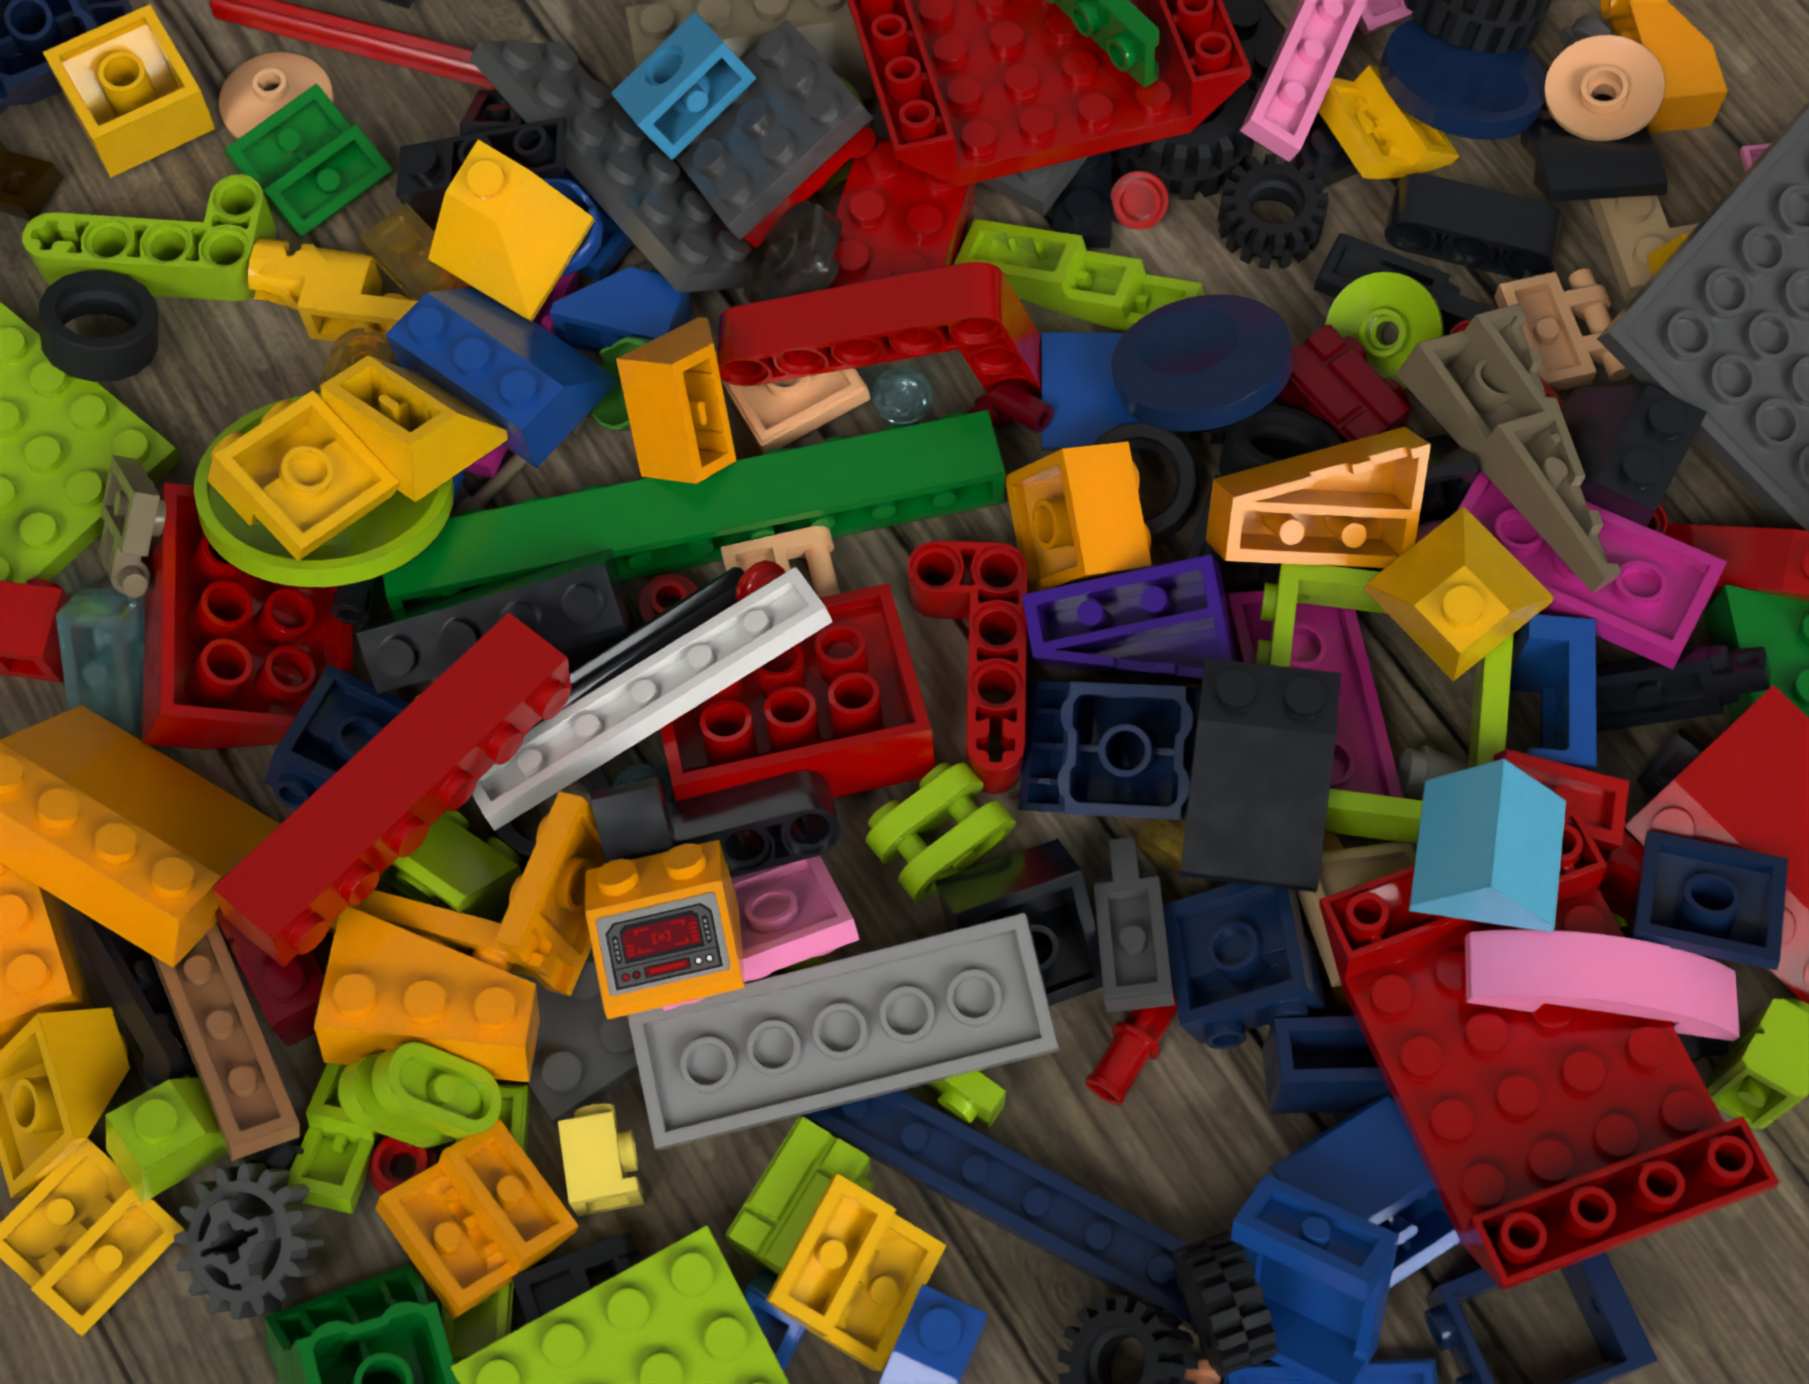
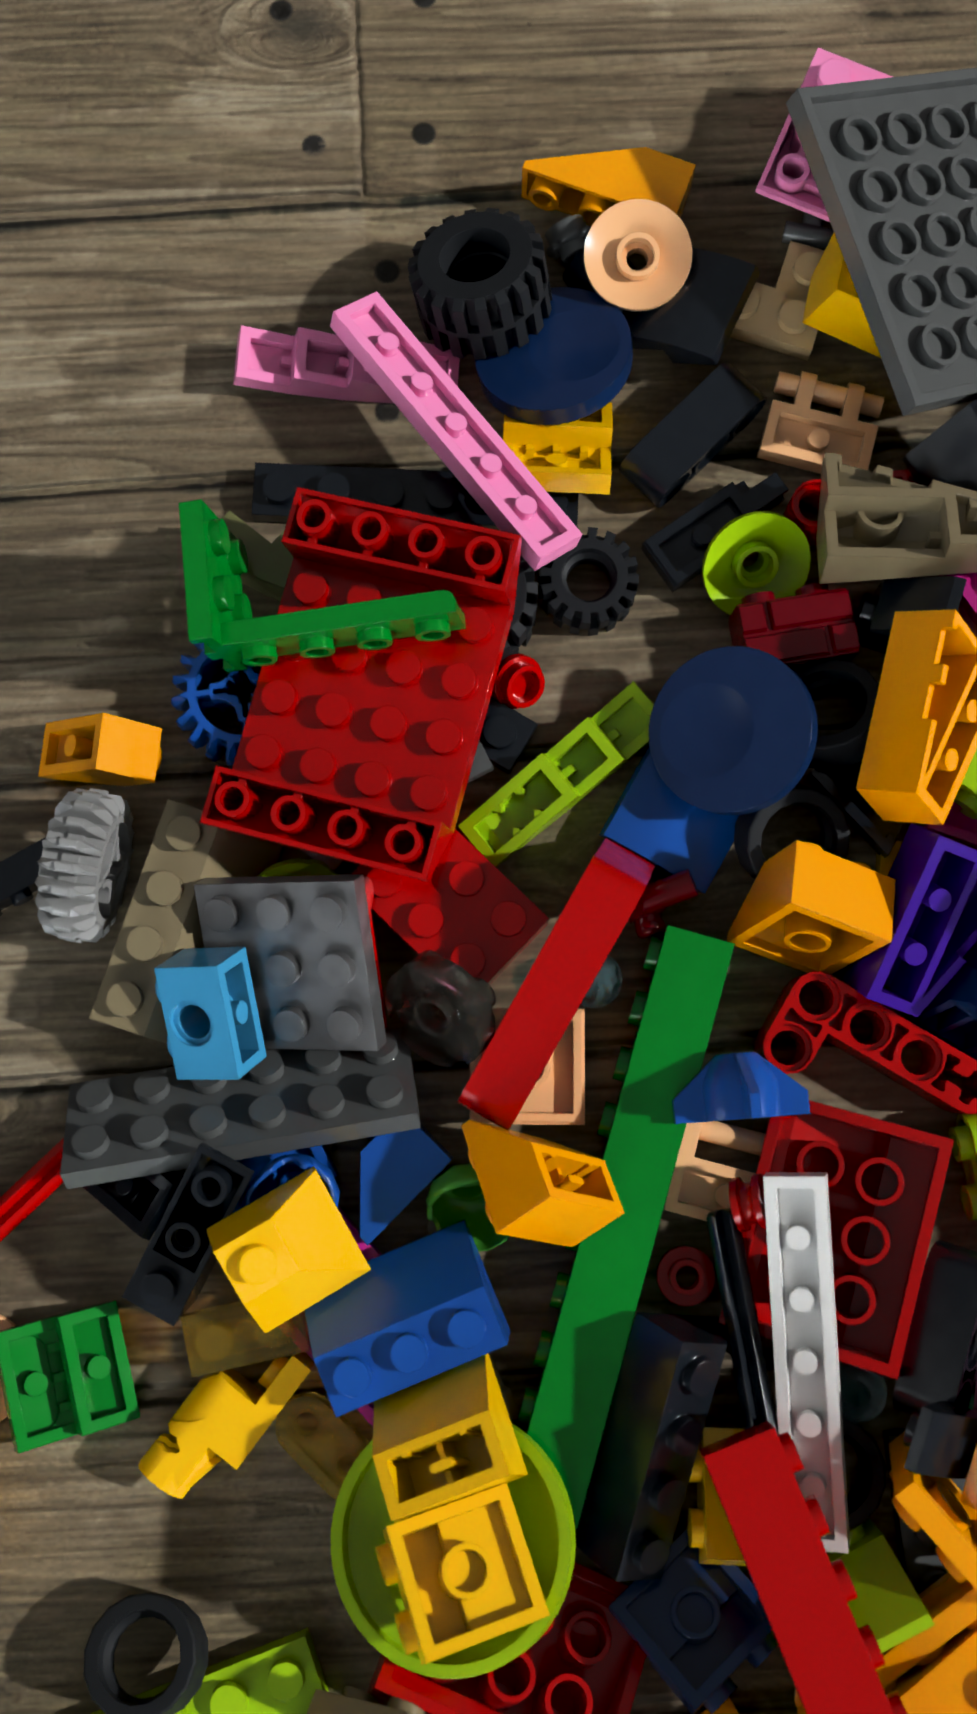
camera: 60 degrees left, 15 degrees up
lime beam [22,174,276,302] -> none
none -> blue piece [672,1052,810,1124]

